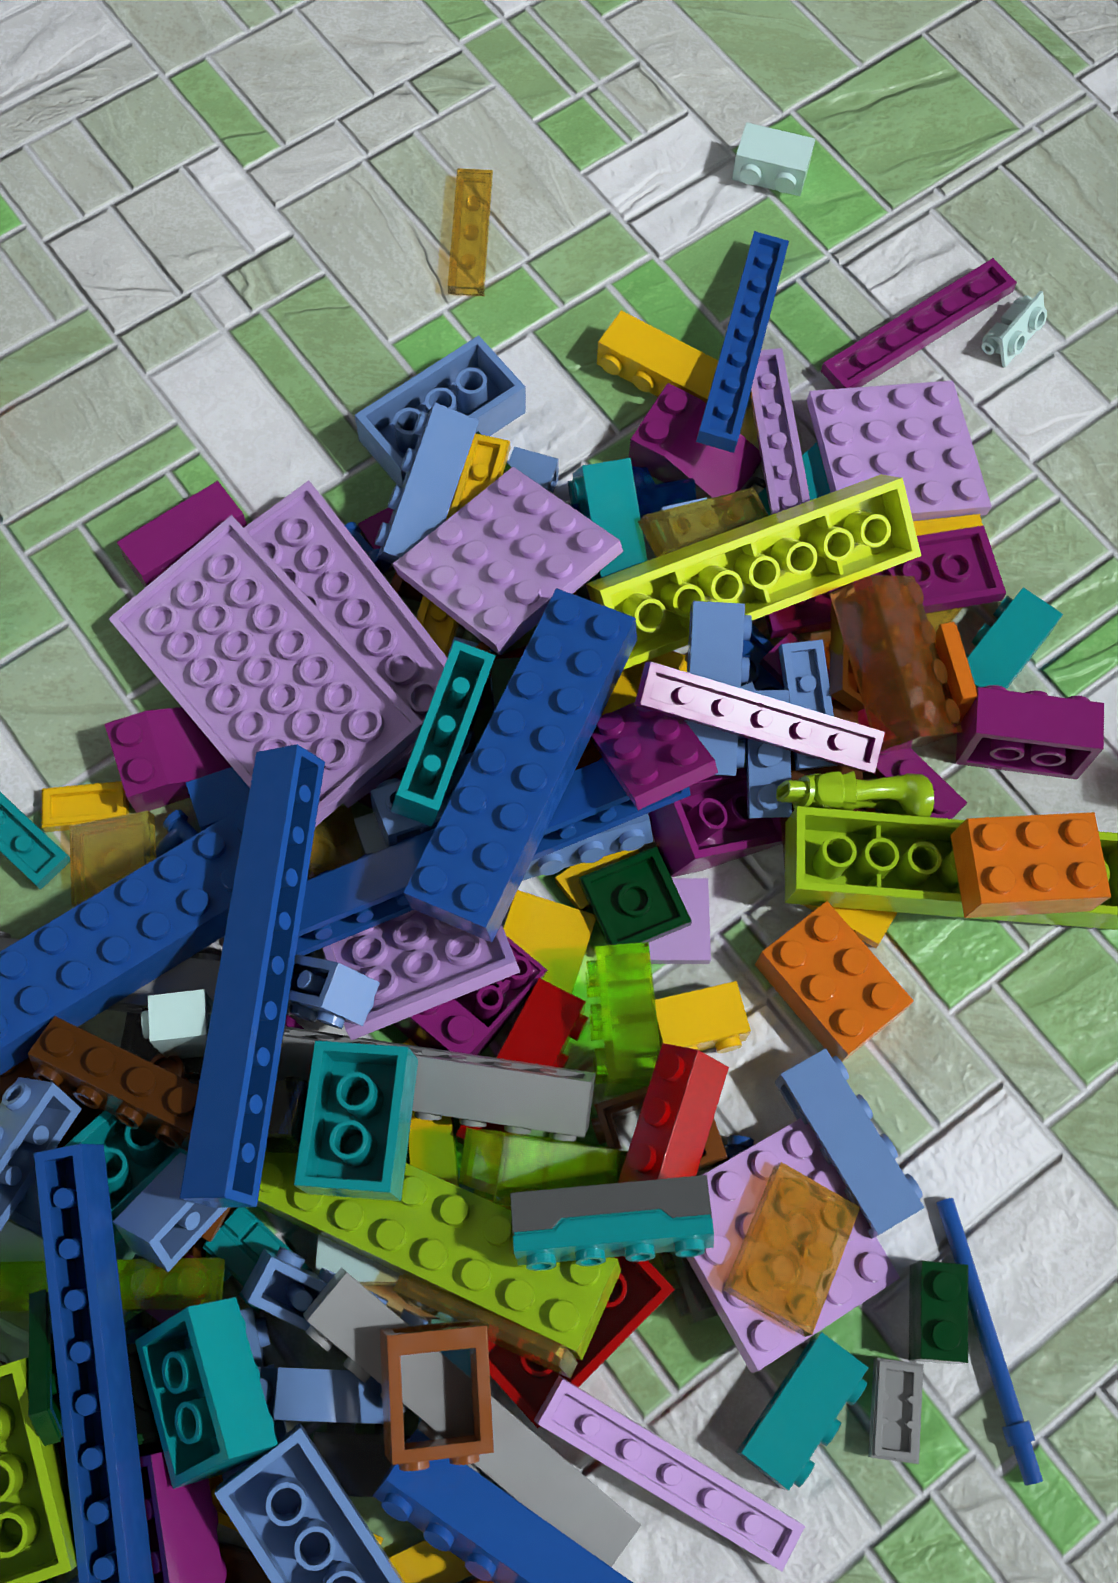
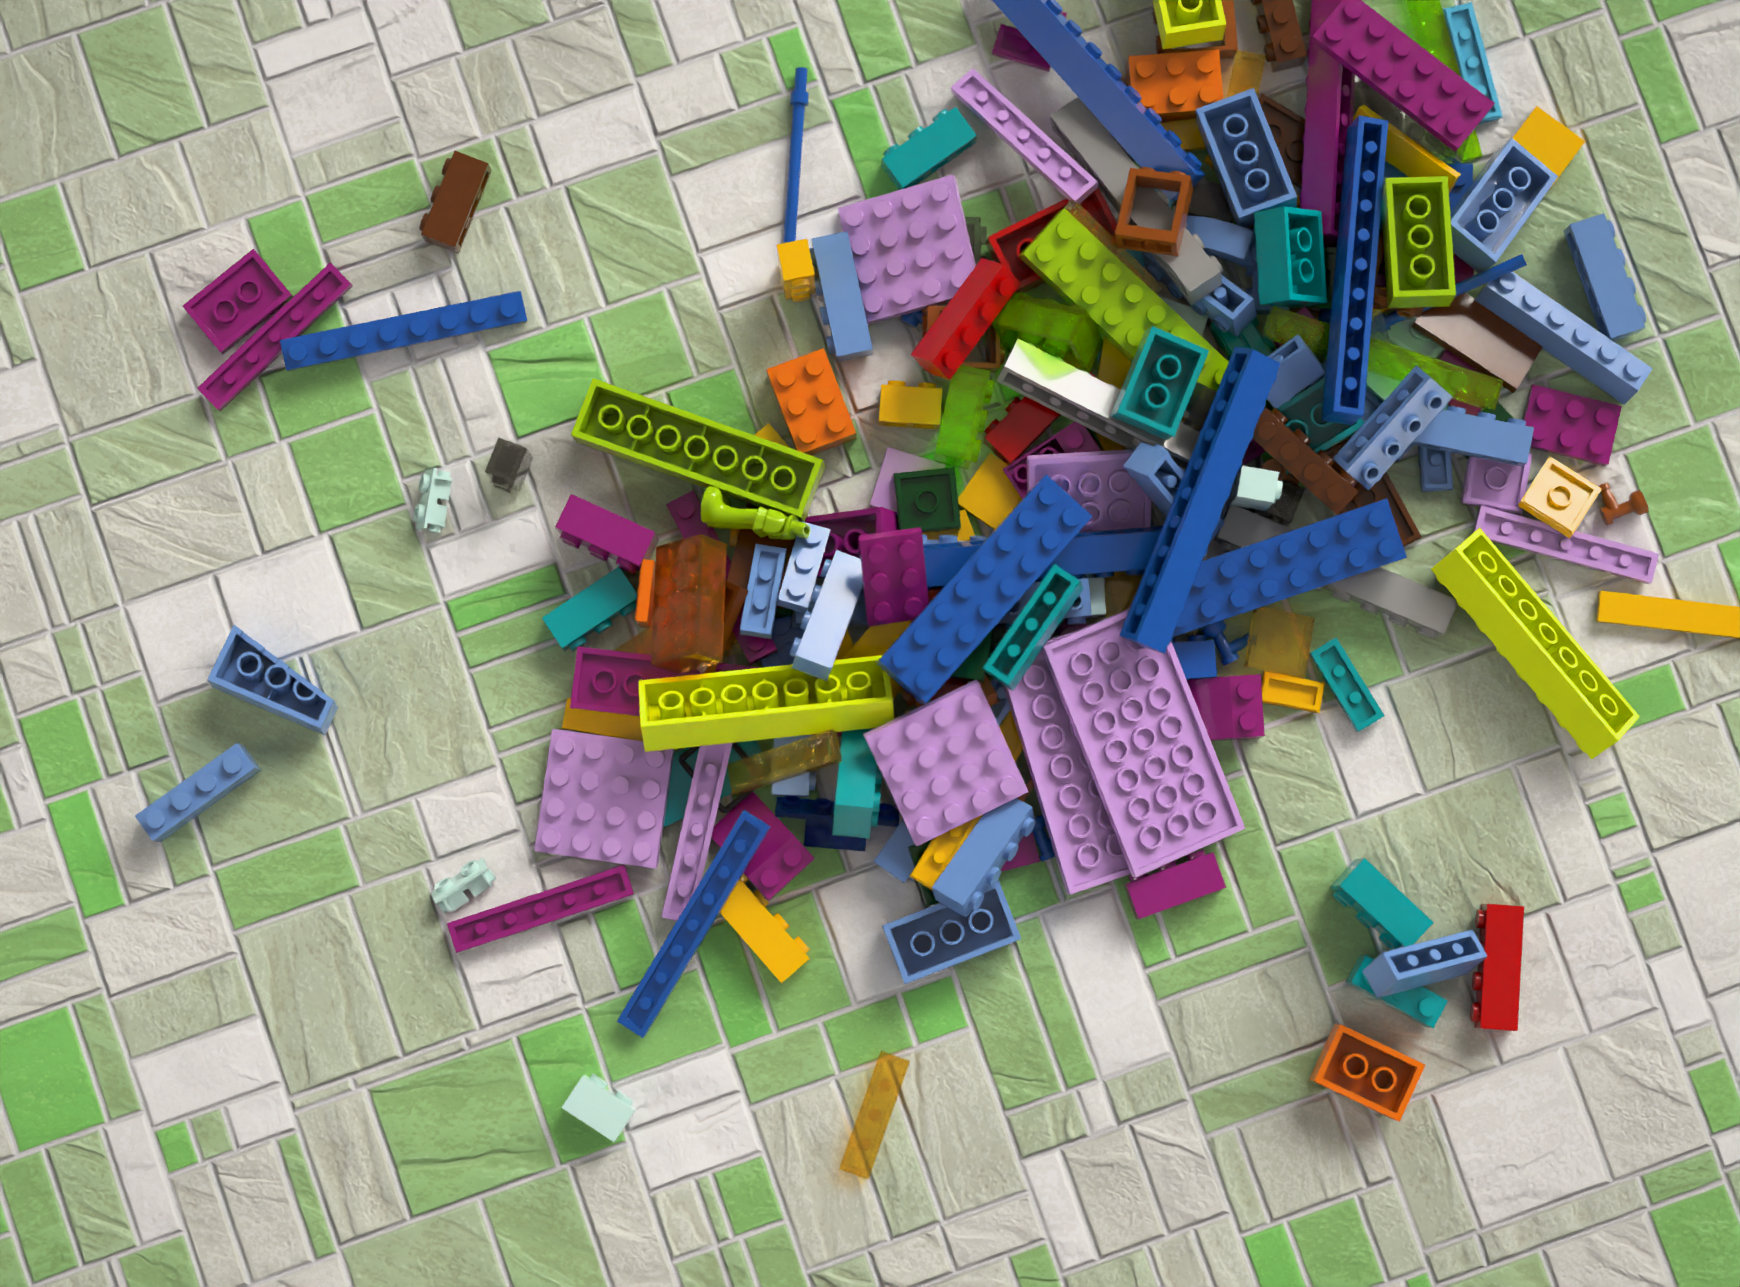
camera: 165 degrees left, 15 degrees up
dark green tile [28,1289,63,1446] -> none
piece [510,1175,714,1271] -> none
plate [635,661,885,773] -> none
clear yellow plate [723,1162,860,1337] -> none
light grey plate [868,1358,924,1464] -> none
dark green brick [909,1261,968,1364] -> none
orange brick [951,812,1111,918] -> none
none -> yellow brick [777,239,815,302]

